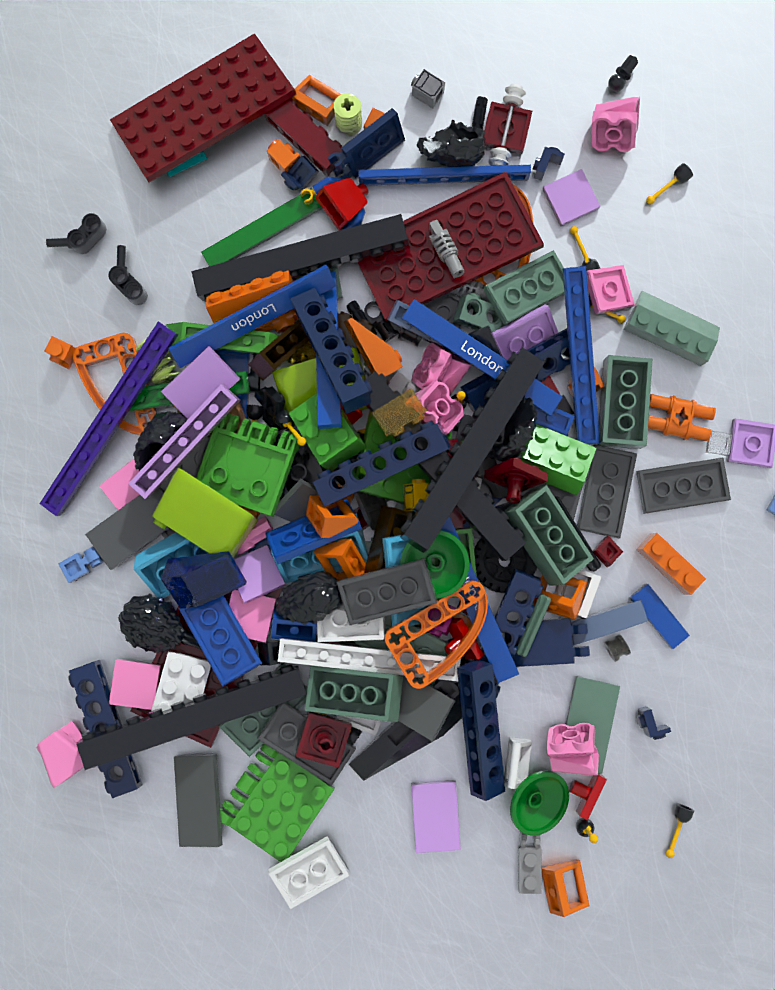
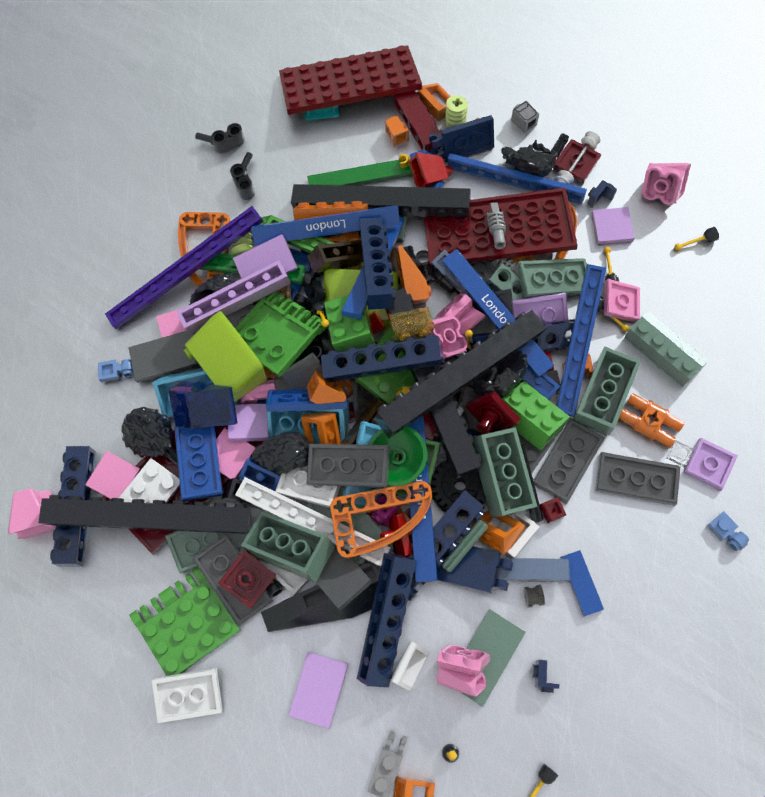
camera: 25 degrees right, 15 degrees down
orange brick [44,336,76,369] -> none
dark grey tile [174,754,223,847] -> none
dark blue bracket [281,156,319,190] -> none
green dish [510,770,569,836] -> none
red tile [569,773,607,820] -> none
black axle [608,55,638,92] -> none
orange brick [636,533,706,595] -> none

